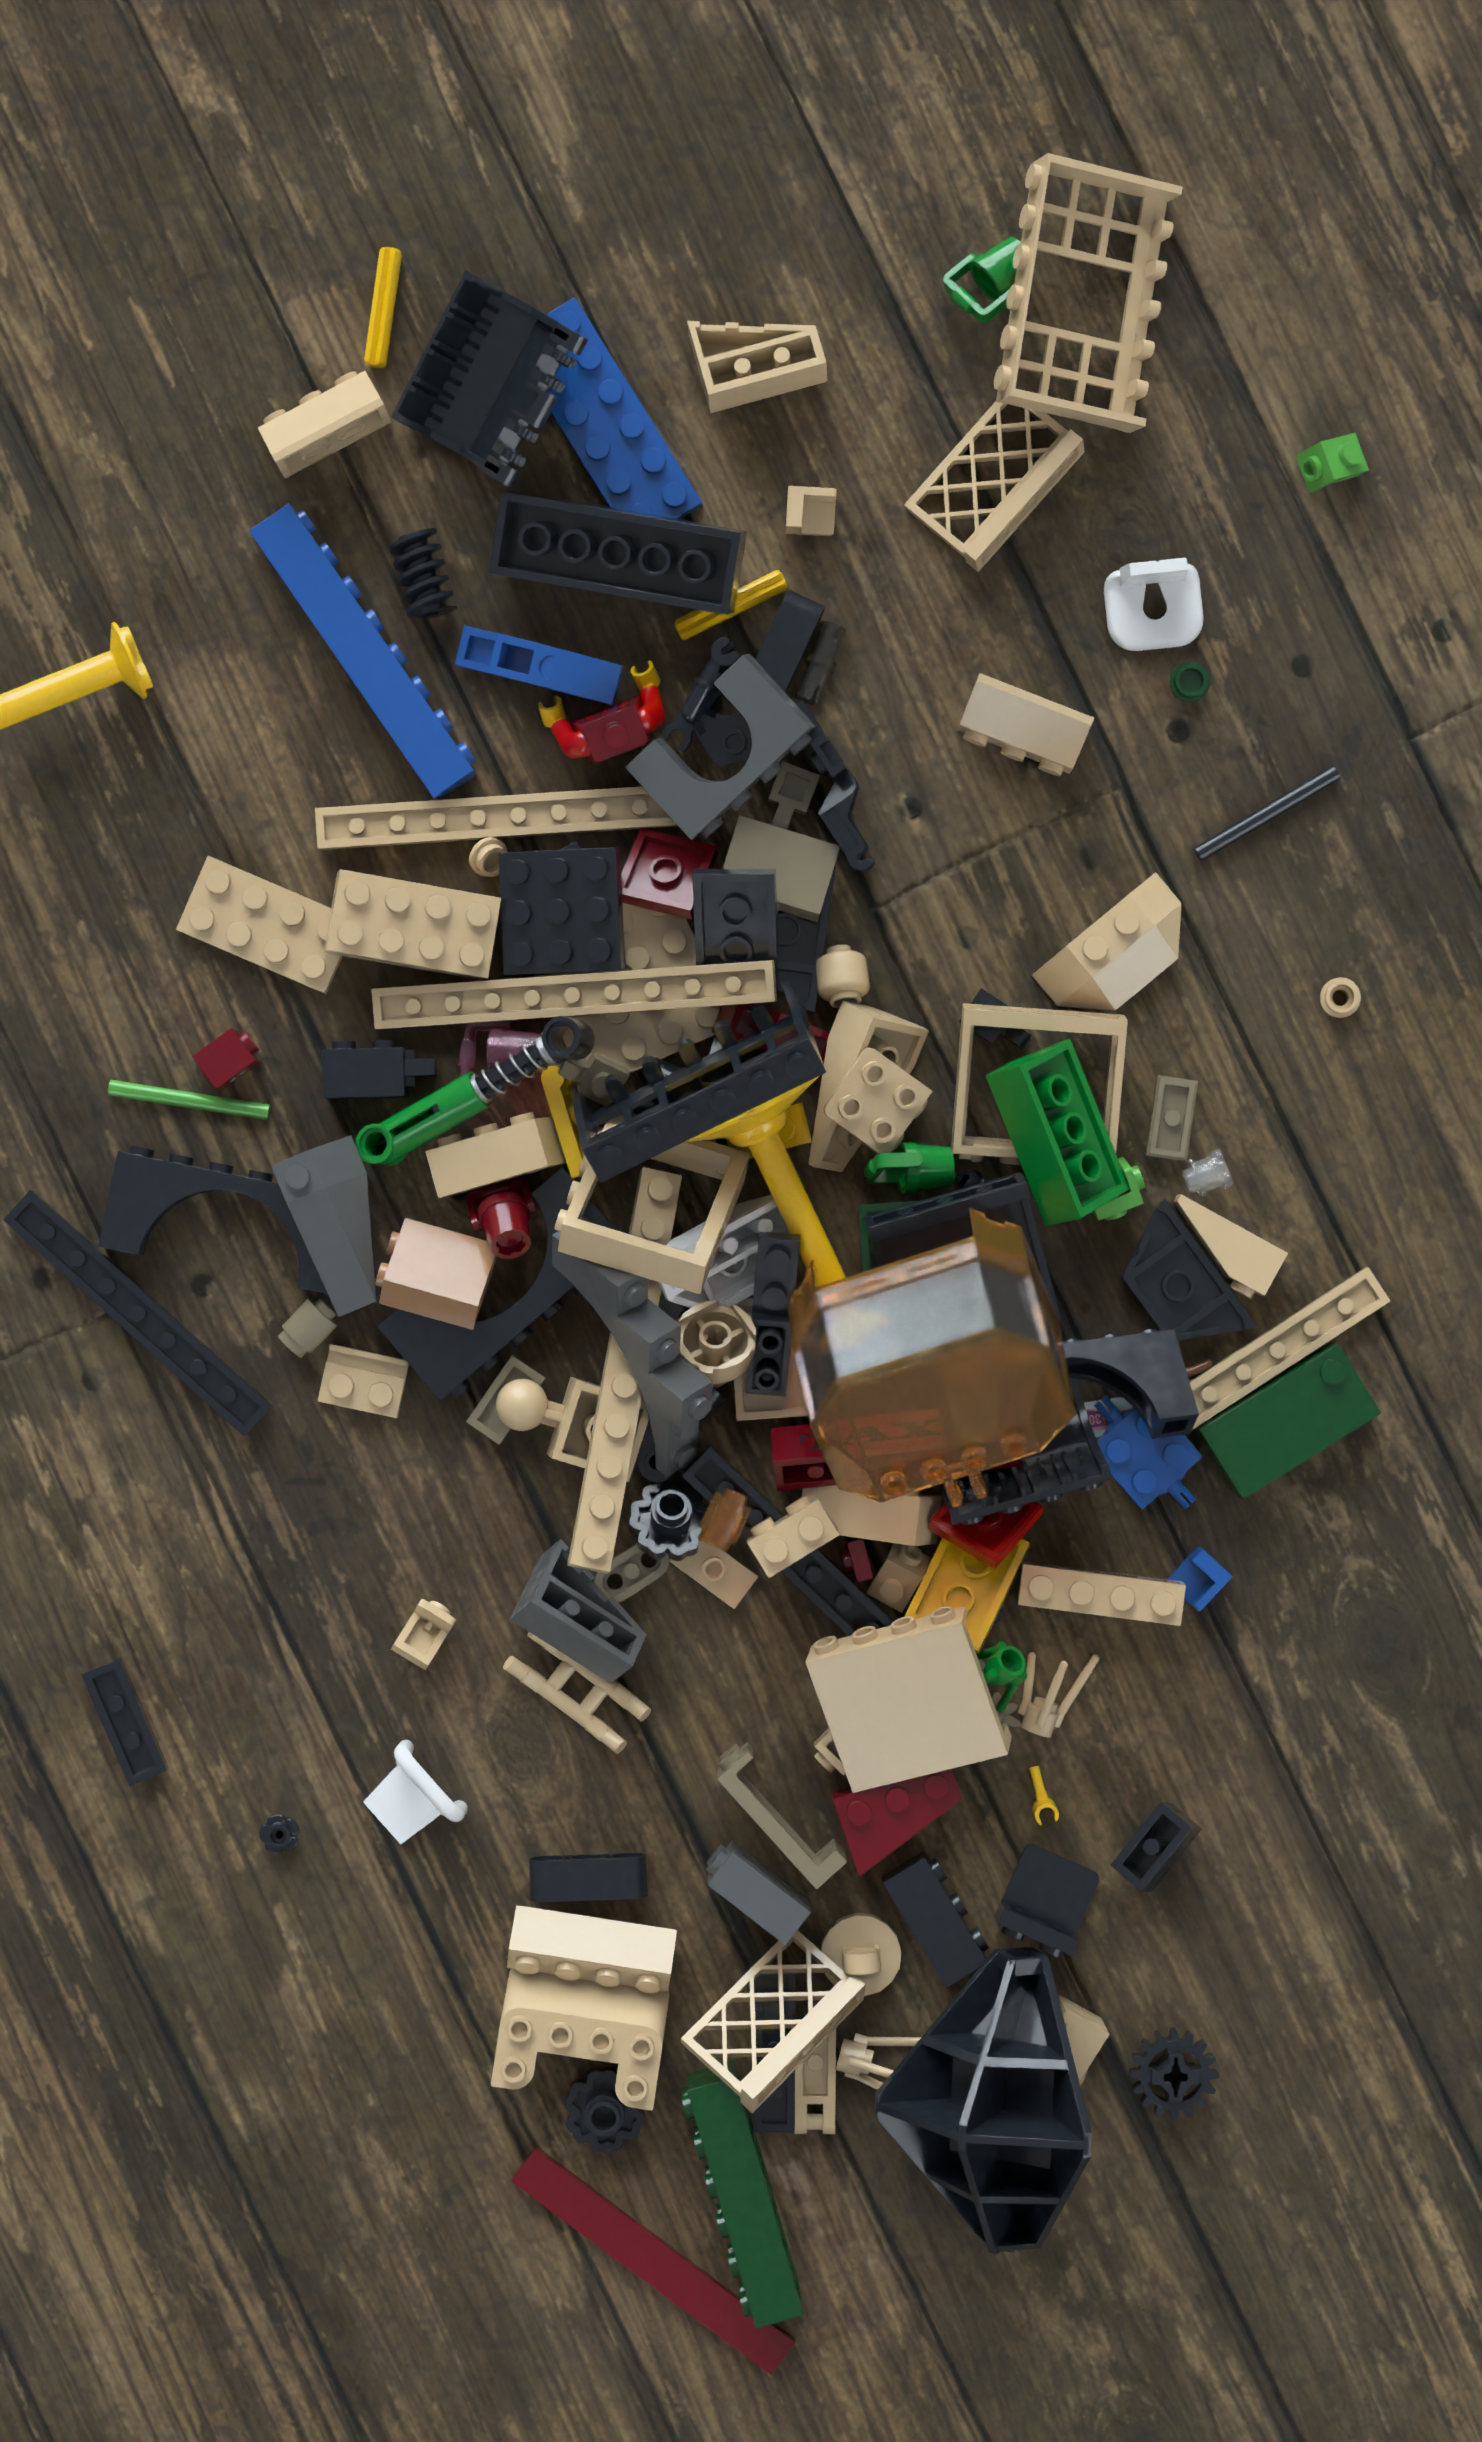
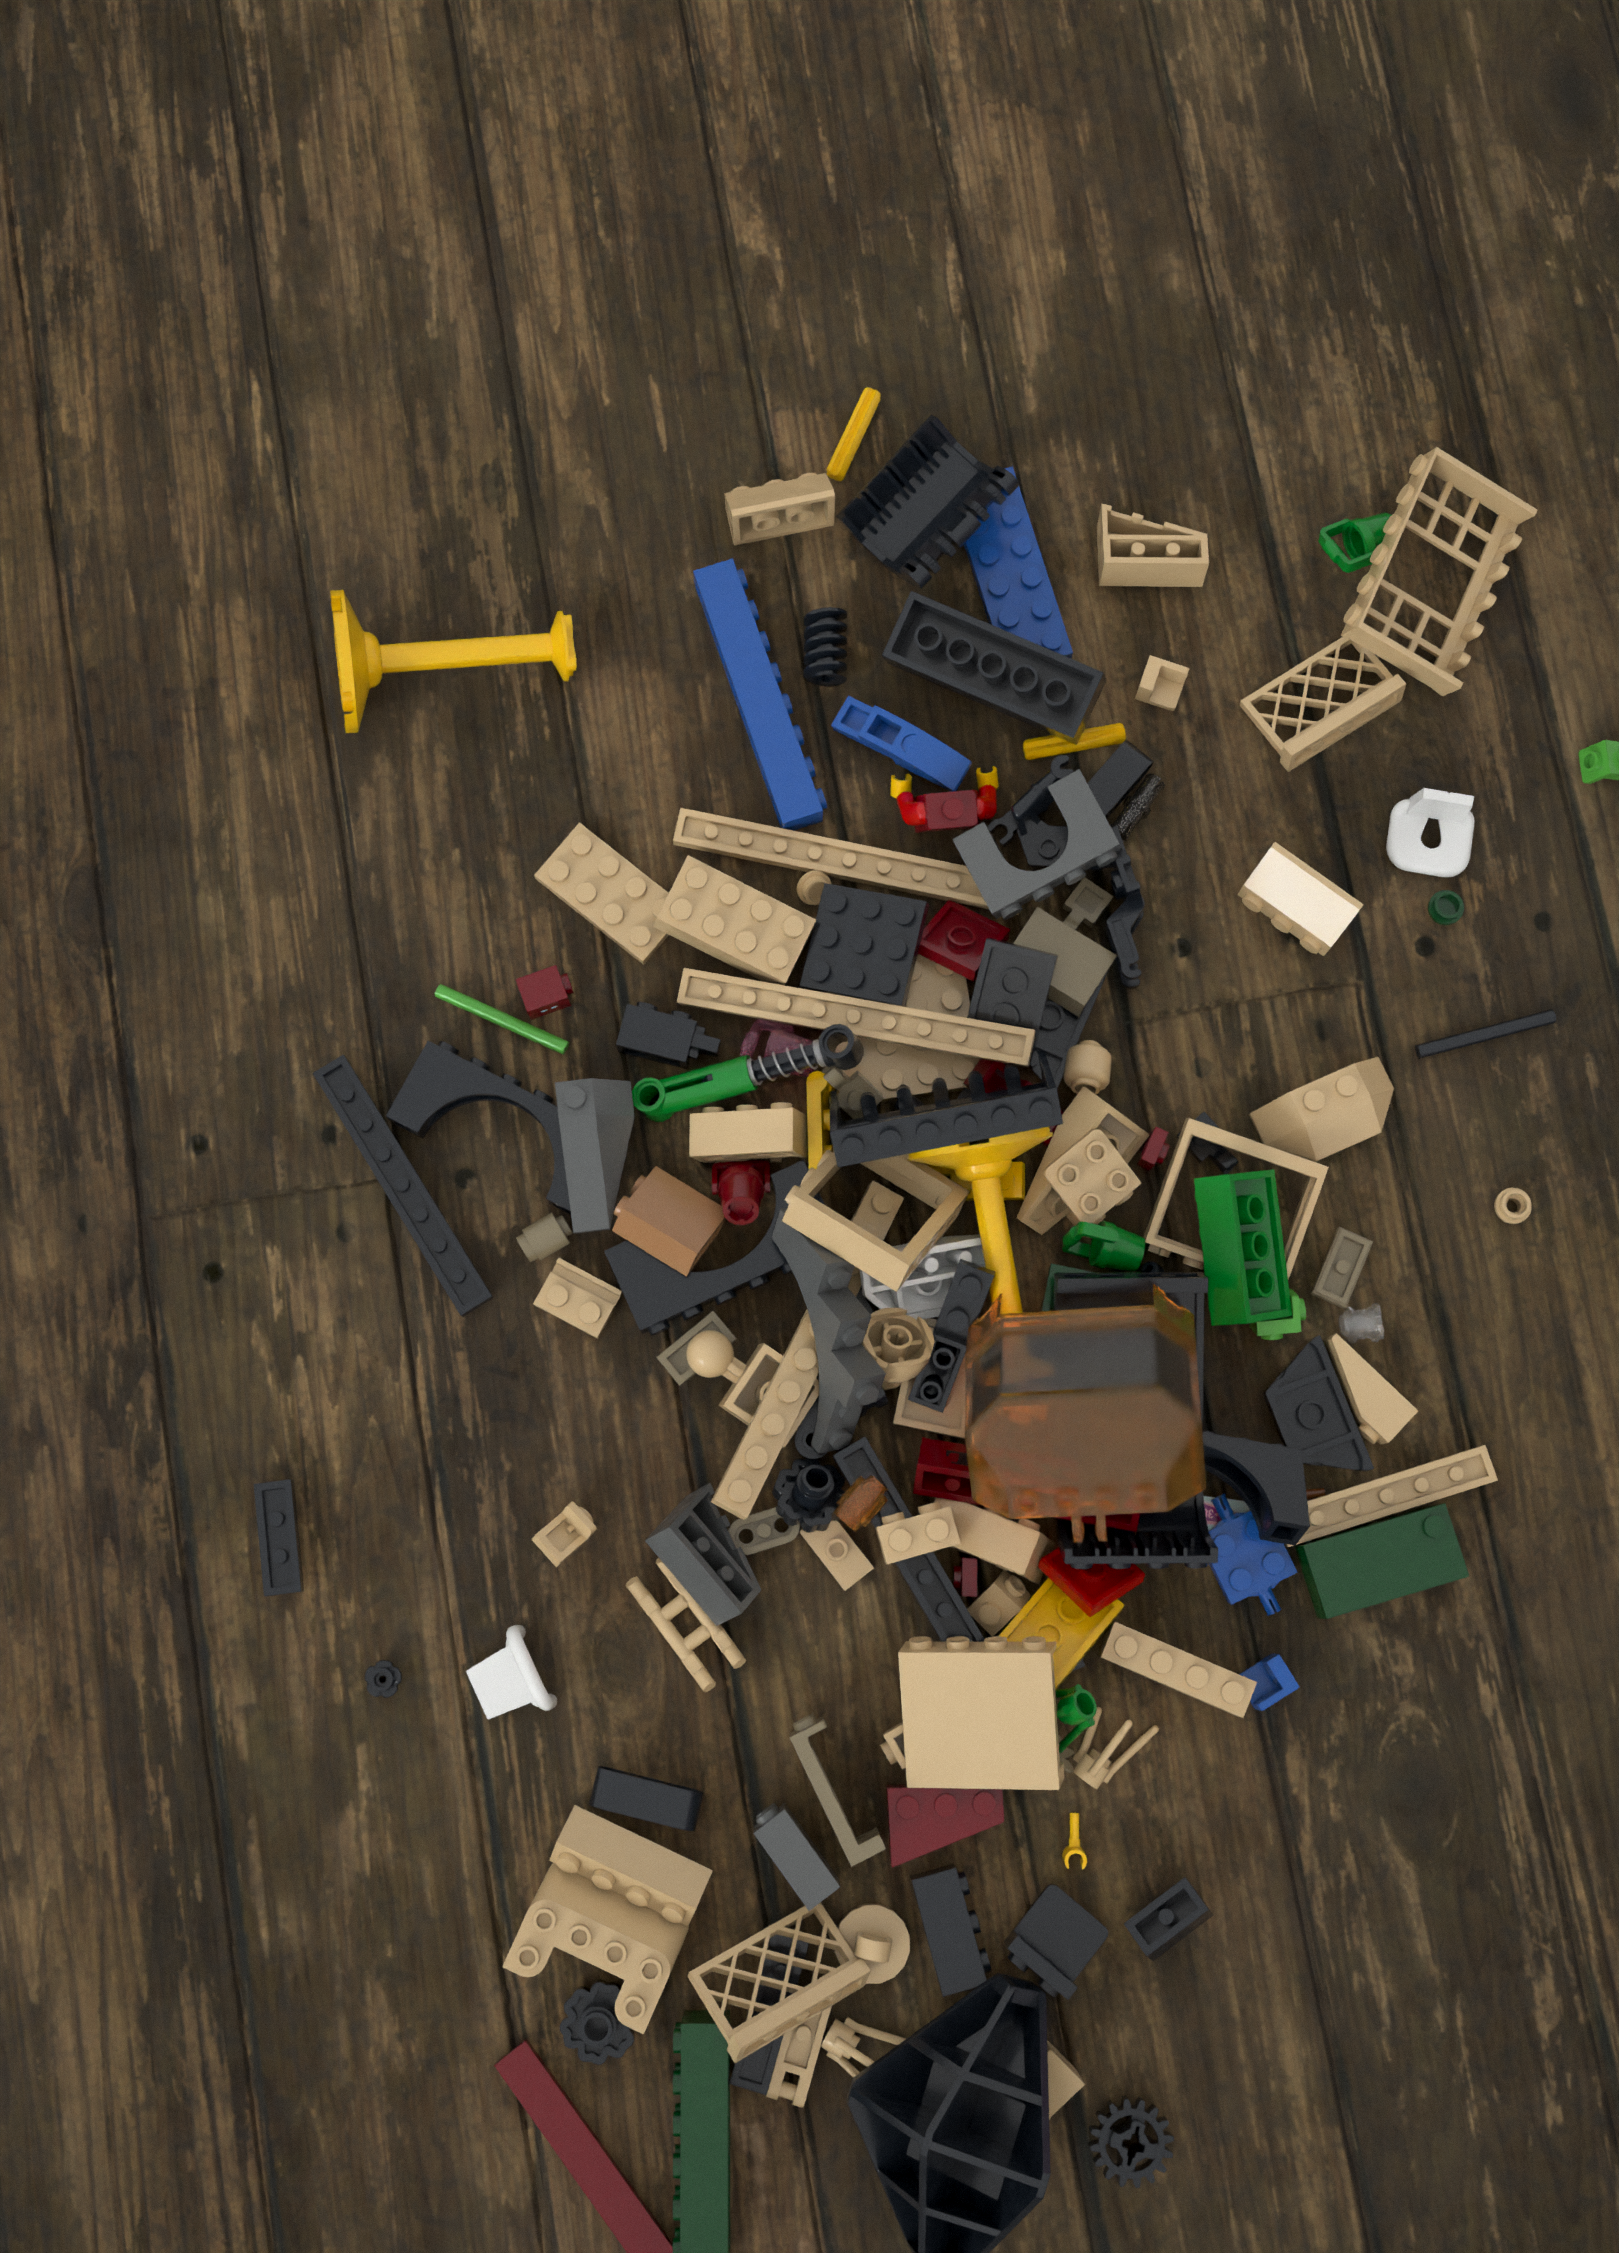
camera: 15 degrees right, 10 degrees down
none -> dark red plate [1136,1126,1170,1171]

